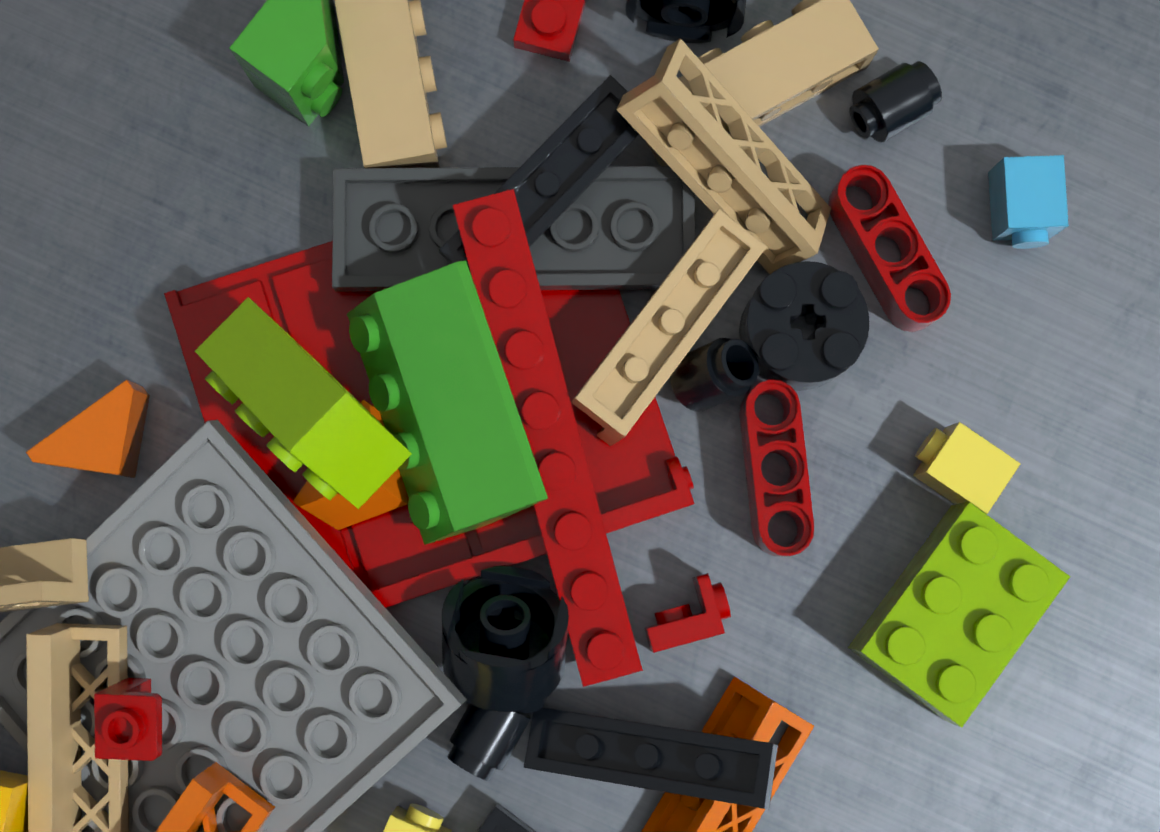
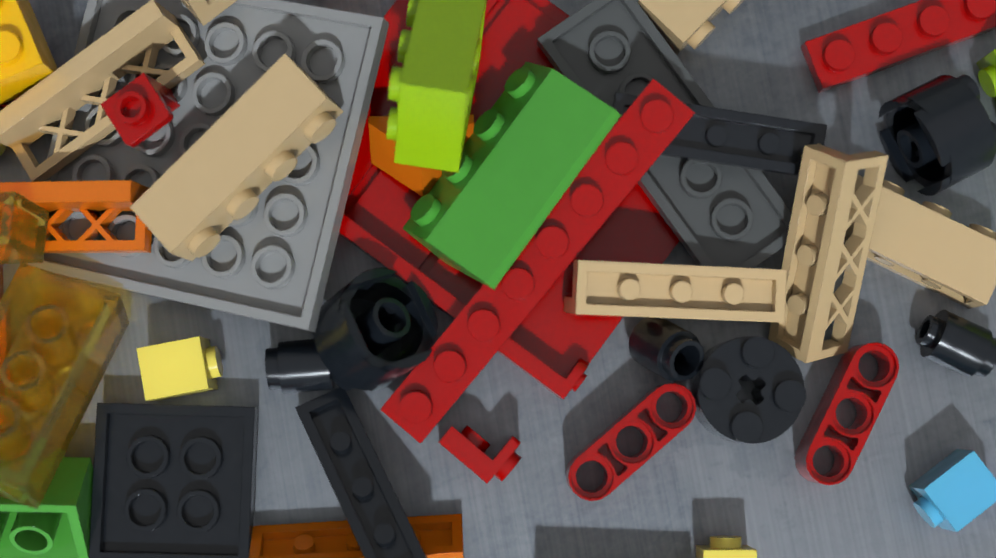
camera: 55 degrees right, 0 degrees up
none -> tan brick [130,53,344,261]

